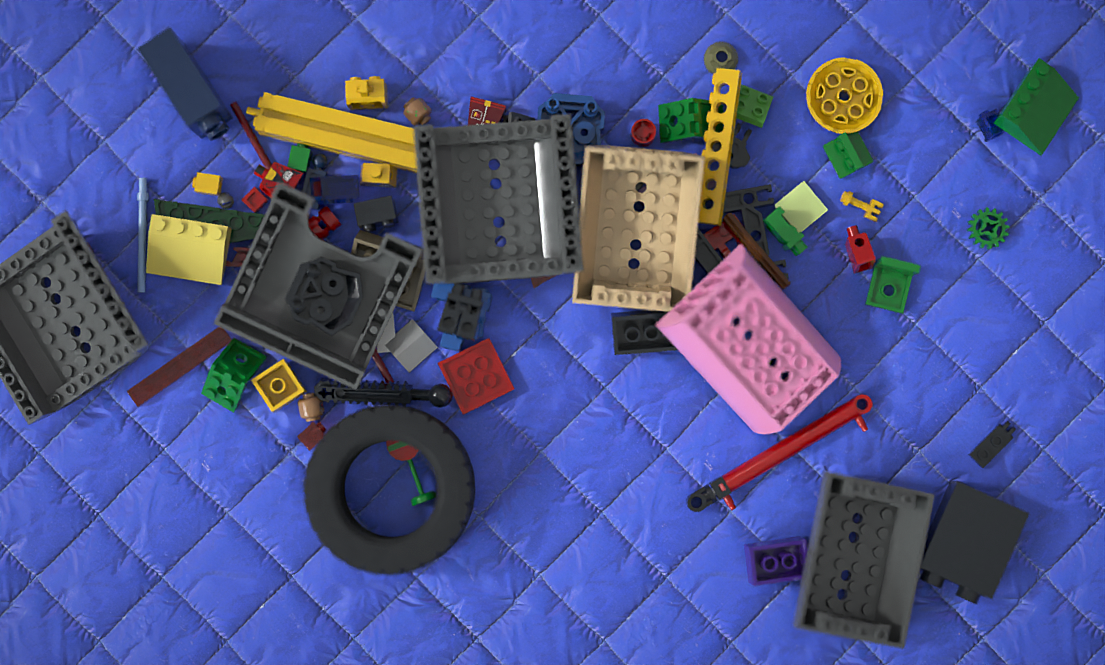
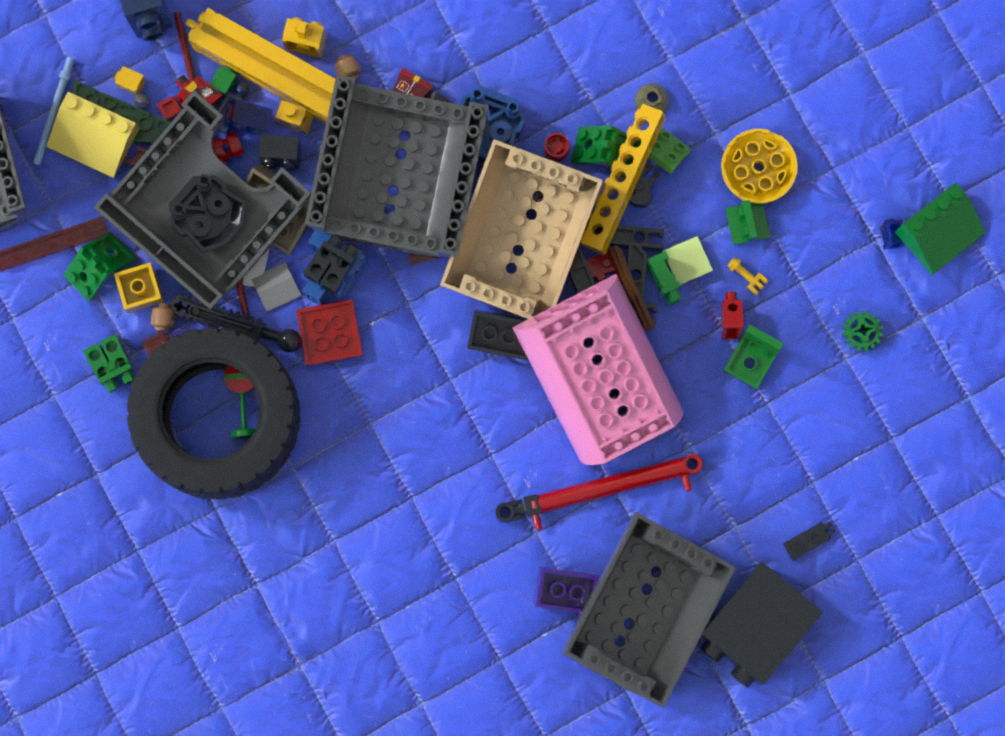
camera: 15 degrees right, 5 degrees down
none -> green hips [83,334,134,393]

